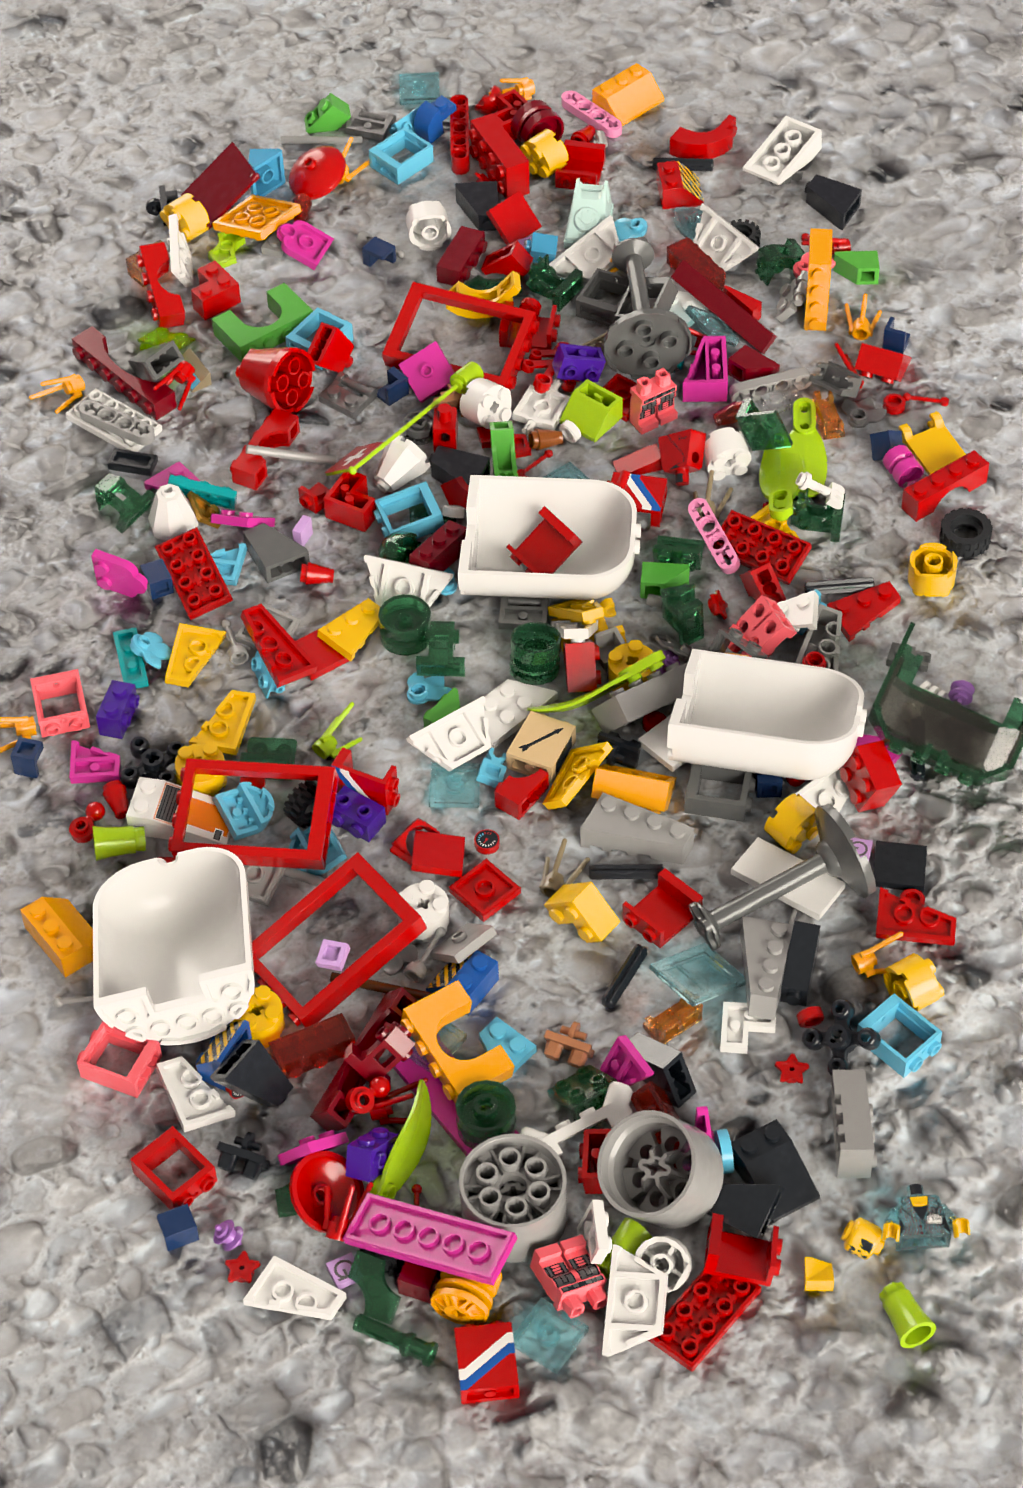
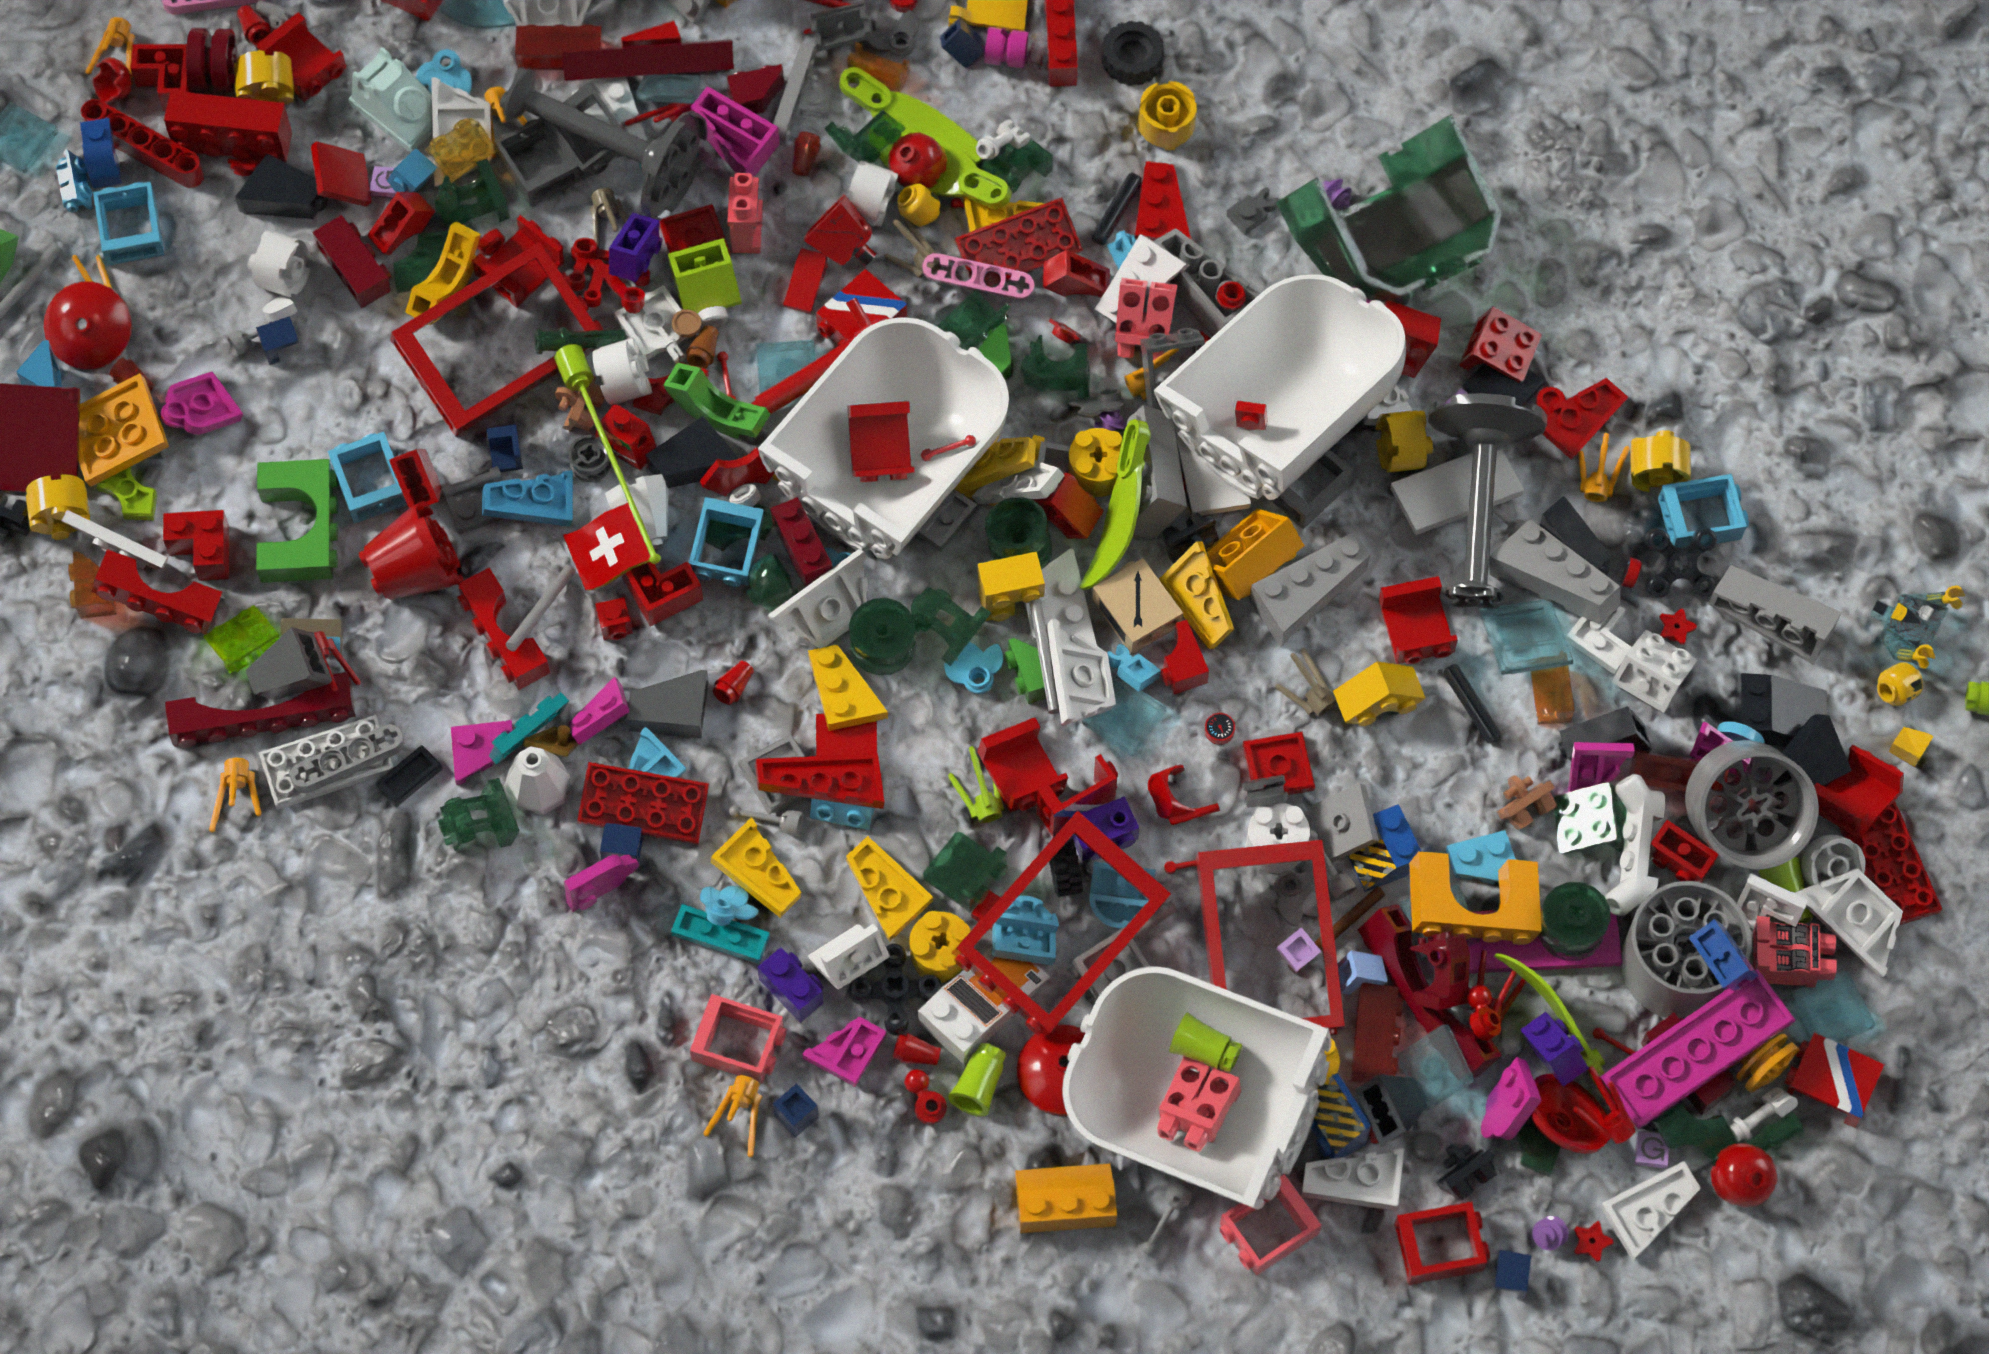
camera: 60 degrees left, 15 degrees up
lavender tile [292,515,313,546] -> none
flat silver plate [345,108,396,141] -> none
dark pink plate [399,341,455,403] -> none
red tile [411,830,465,878] -> none
black axle [589,864,664,880] -> none
none -> white tile [263,295,297,322]
none -> clear yellow bracket [425,118,497,183]
none -> dark azure wing [482,470,573,527]
none -> clear green pin [534,327,626,355]
none -> medium nougat piece [672,309,701,337]
none -> white bracket [808,924,890,990]
none -> red cylinder [888,132,947,189]
none -> yellow head [897,184,940,227]
none -> yellow brick [977,552,1045,622]
none -> red panel [977,717,1069,813]
none -> light grey bar [1029,599,1060,714]
none -> coral hips [1157,1057,1241,1152]
none -> lime plant [1169,1012,1243,1073]
none -> red plate [1235,401,1268,430]
none -> dark grey wheel [1242,775,1289,808]
none -> light blue panel [1337,950,1388,995]
none -> clear light blue plate [1396,1025,1475,1111]
none -> bracket [1459,306,1542,383]
none -> white bracket [1612,630,1697,713]
none -> blue hinge [1689,919,1758,991]
none -> red cylinder [1711,1143,1778,1208]
none -> white hinge [1728,1087,1798,1142]

